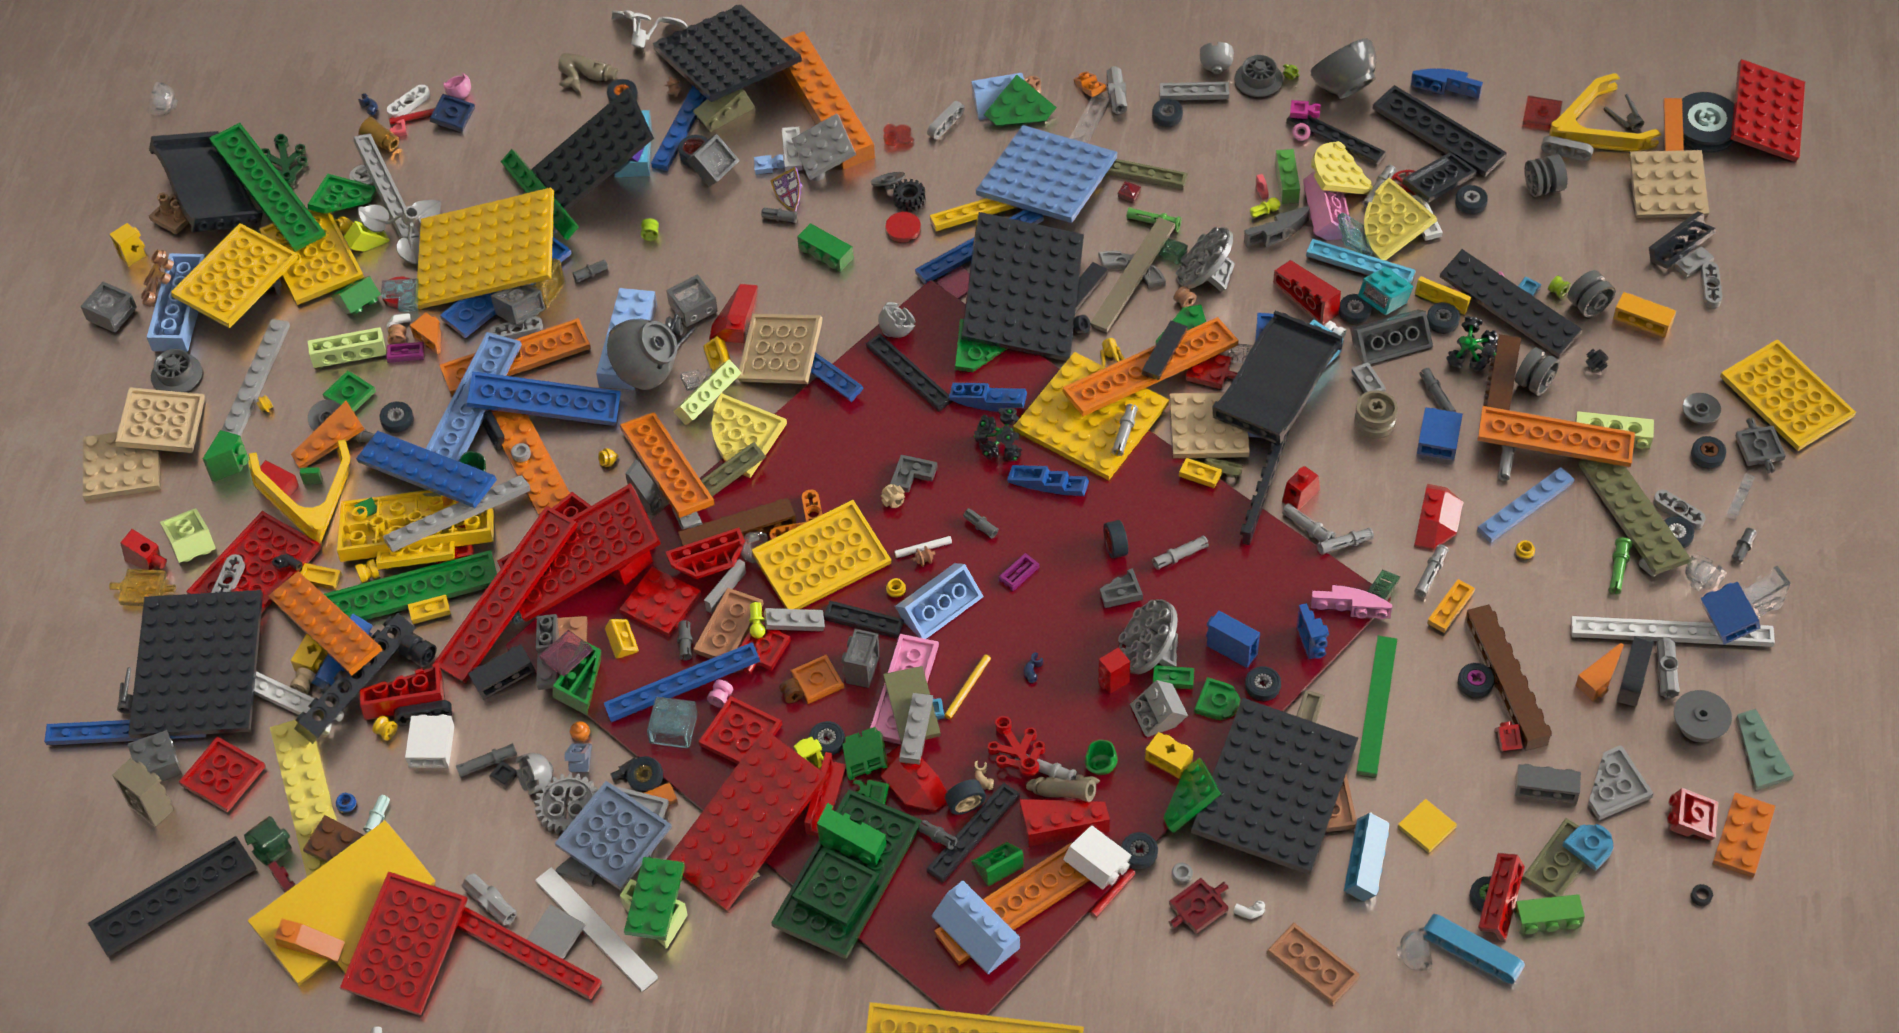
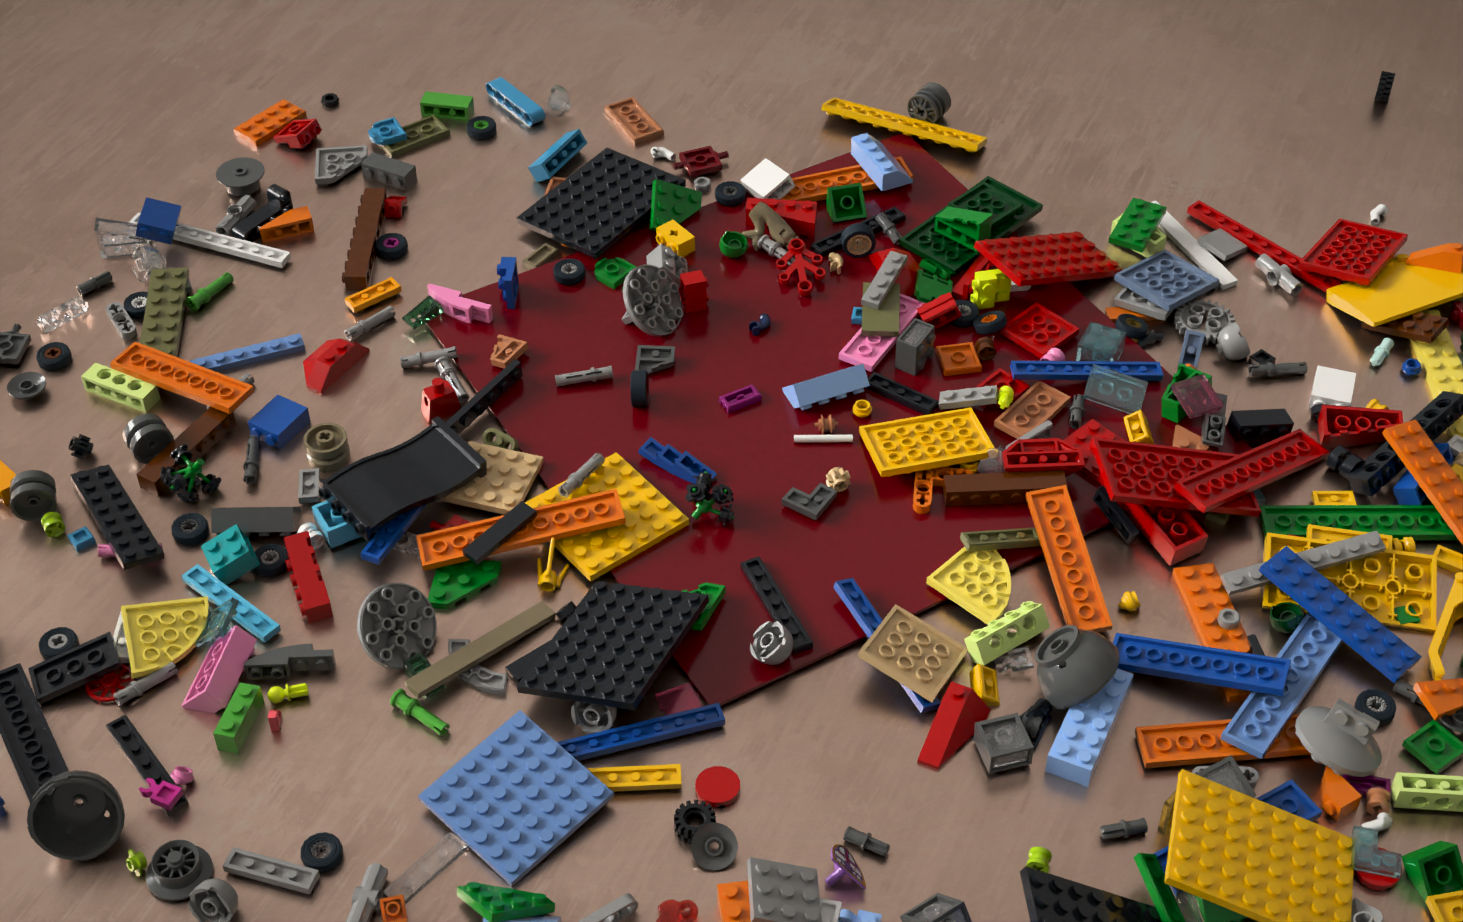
camera: 165 degrees left, 10 degrees down
dark grey slope [625,460,662,515] -> none
green brick [797,223,854,272] -> none
yellow bar [944,655,991,719] -> none
blue slope [949,383,1027,412] -> none
dark grey axle [963,509,999,539] -> none
olive tile [1106,159,1188,190] -> none
dark red tile [1118,181,1141,203] -> none
nougat wheel [1173,286,1197,307] -> none
yellow plate [1179,458,1222,488] -> none
blue brick [1206,611,1260,668] -> none
light yellow plate [1311,142,1373,195] -> none
green tile [1356,635,1398,778] -> none
yellow tile [1398,798,1457,853] -> none
yellow plate [1415,276,1471,315] -> none
red fence [1478,853,1525,941] -> none
yellow plate [1515,540,1535,559] -> none
sand green wing [1736,709,1794,791] -> none
none -> nougat wing [490,334,529,369]
none -> red brick [917,292,962,329]
none -> black bush [973,311,1007,334]
none -> clear light blue tile [1083,364,1148,414]
none -> light grey bracket [1295,698,1382,777]

